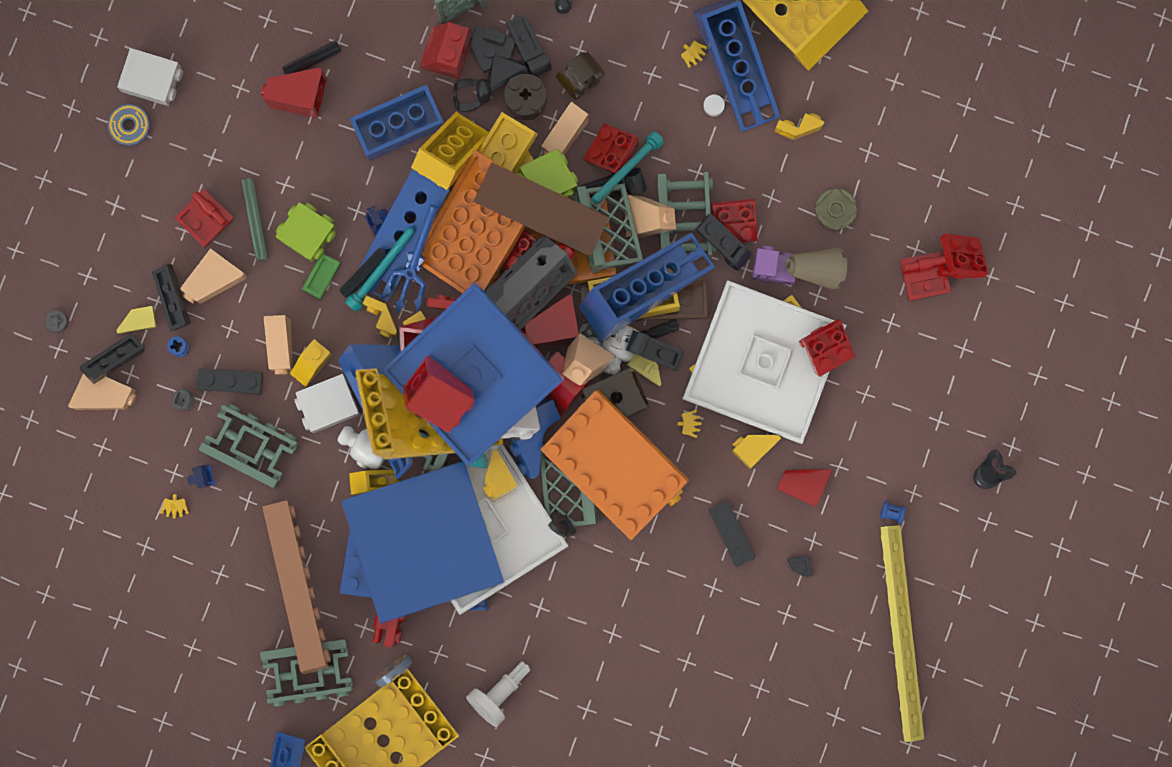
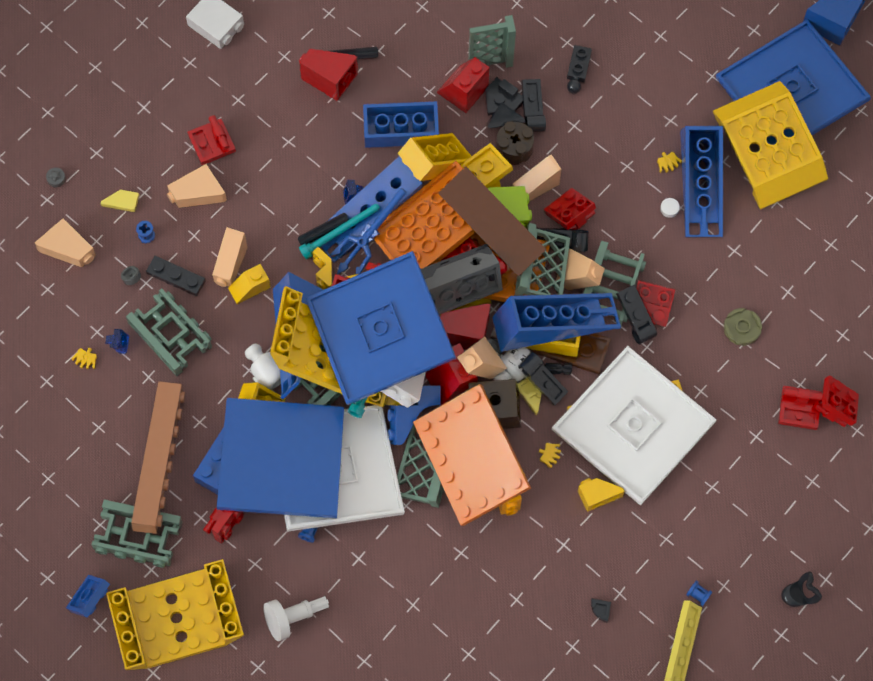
camera: 15 degrees right, 15 degrees down
black plate [80,333,145,384] -> none
sand blue tile [108,104,151,147] -> none
black plate [152,264,191,331] -> none
sand green axle [242,178,267,260] -> none
lime brick [275,202,337,263] -> none
white brick [294,374,360,433] -> none
bright green tile [302,253,341,300] -> none
sand blue tile [374,654,412,687] -> none
red slope [403,355,474,433] -> none
black piece [453,79,491,112] -> none
yellow slope [482,449,518,502] -> none
black tile [548,514,577,537] -> none
dark brown brick [555,51,605,100] -> none
teal piece [592,132,664,203] -> none
black plate [708,501,755,567] -> none
medium lavender brick [752,246,796,285] -> none
yellow slope [774,113,824,140] -> none
red slope [776,469,832,507] -> none
dark tan cone [785,247,847,290] -> none
red plate [799,319,856,377] -> none

